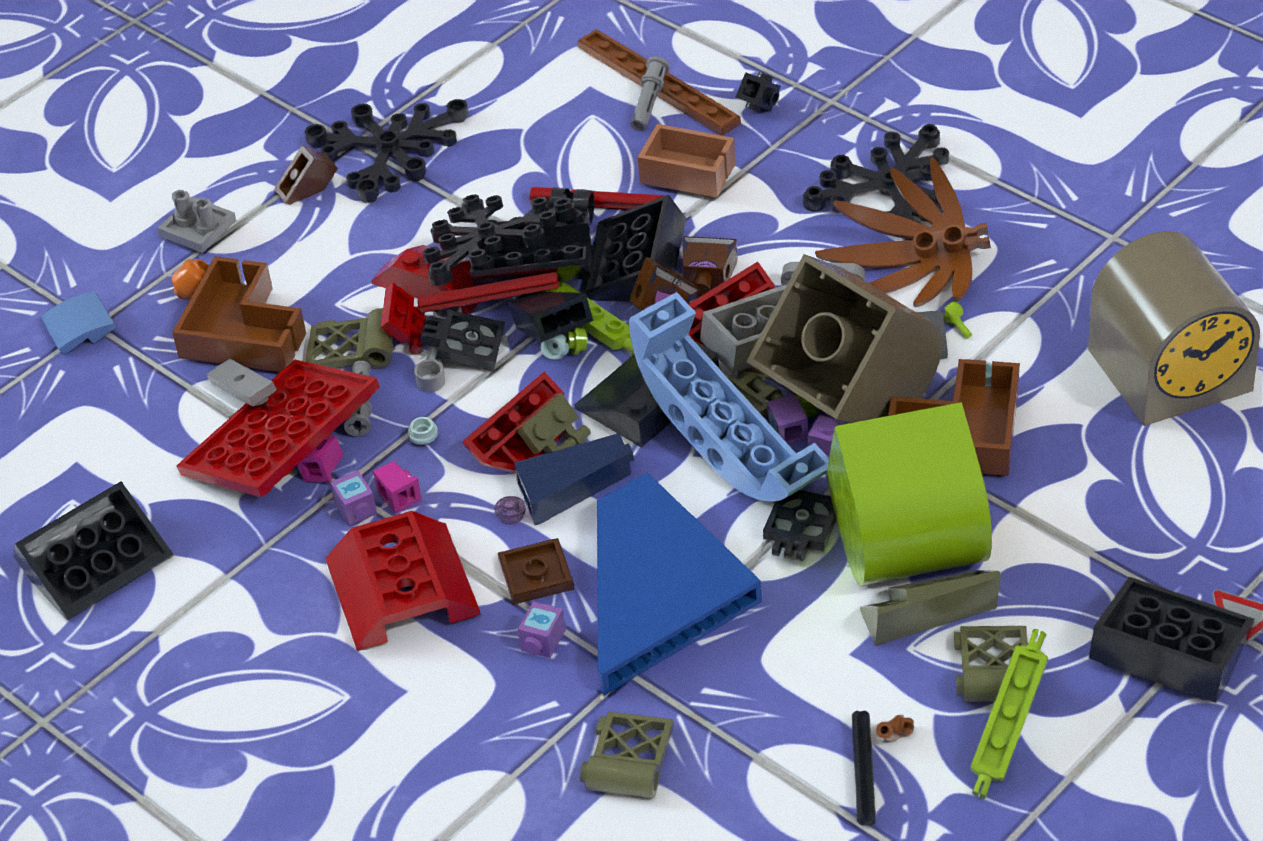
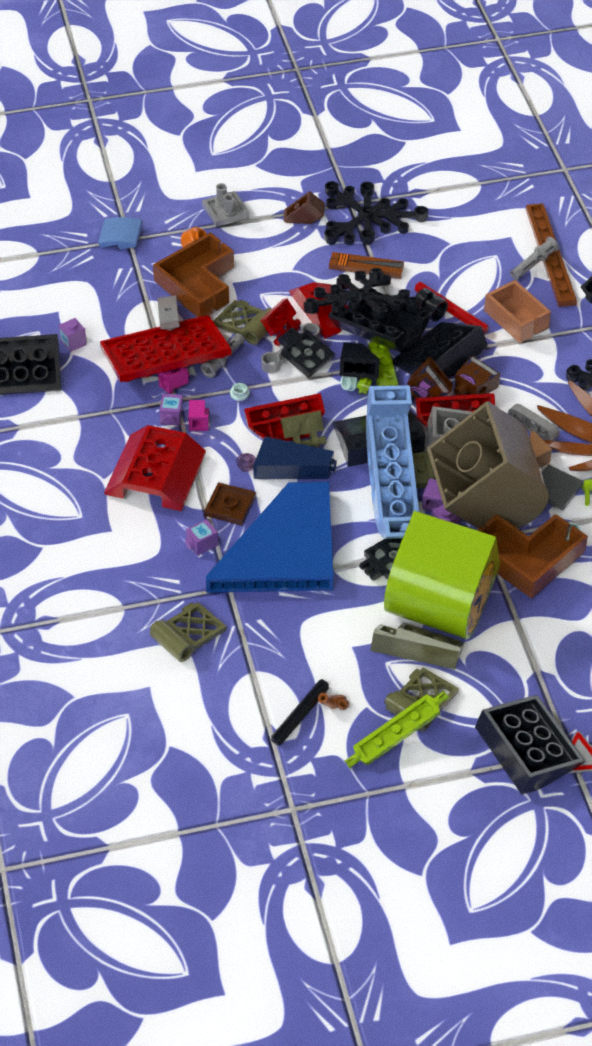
camera: 30 degrees right, 5 degrees up
red axle [417,272,559,313] -> none
none -> medium lavender brick [59,318,87,352]
none -> dark orange tile [329,252,404,279]

